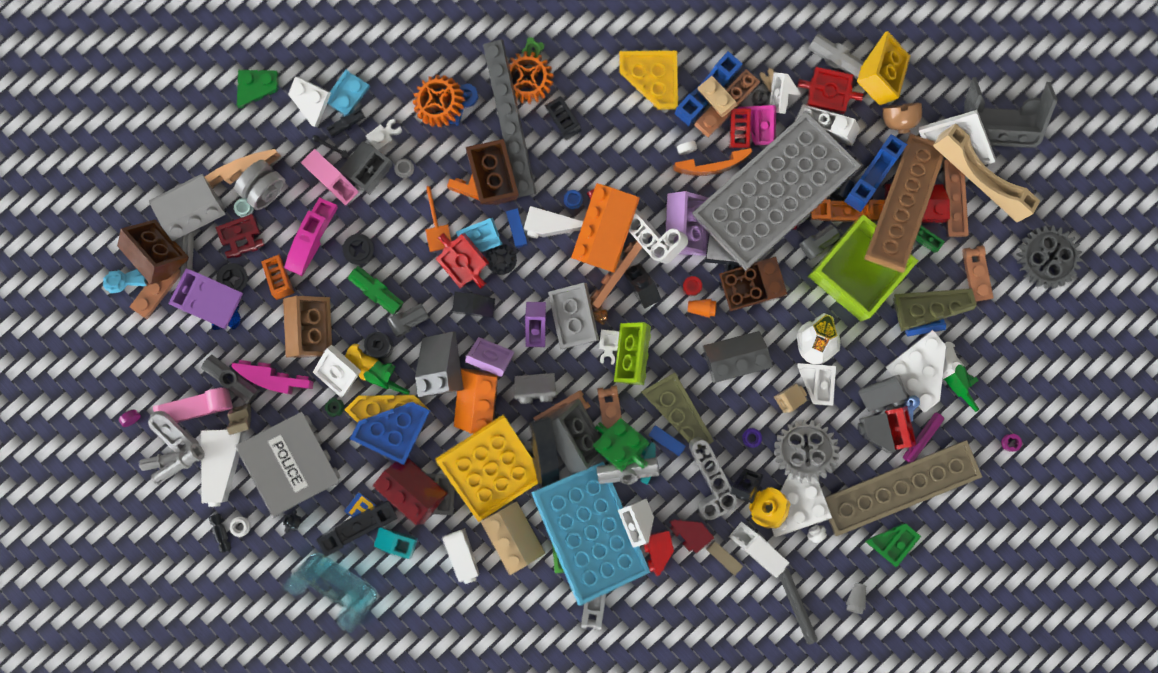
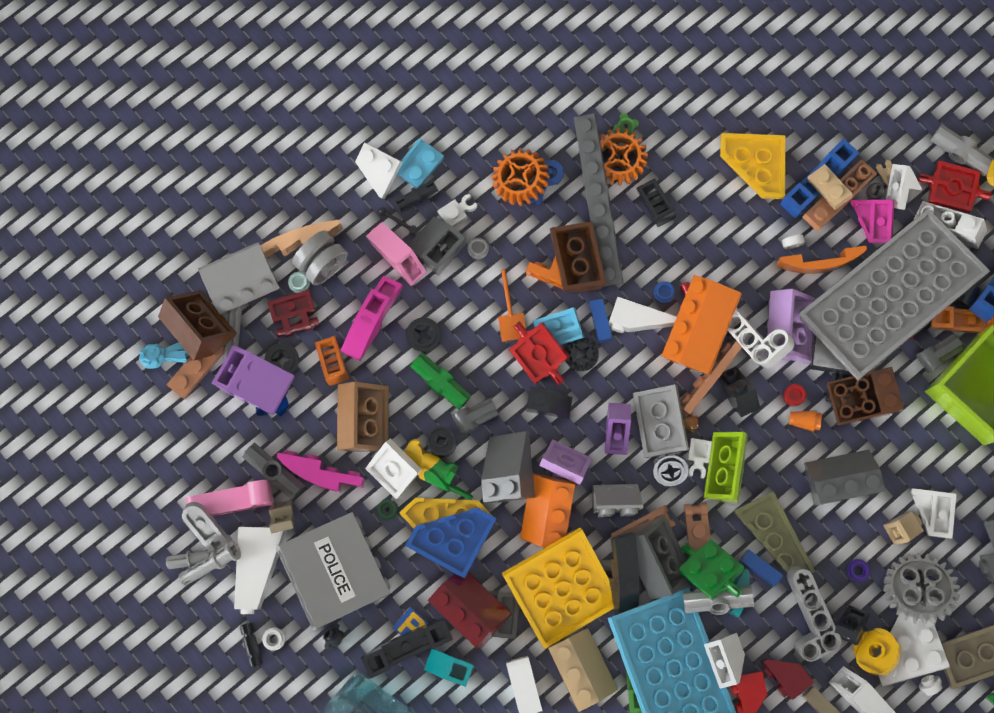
camera: 10 degrees right, 5 degrees down
magenta tile [119,409,141,427] -> none
green wing [237,70,279,108] -> none
red slope [729,108,751,149] -> none
white helmet [797,313,841,364] -> none
none -> gear [653,453,689,486]

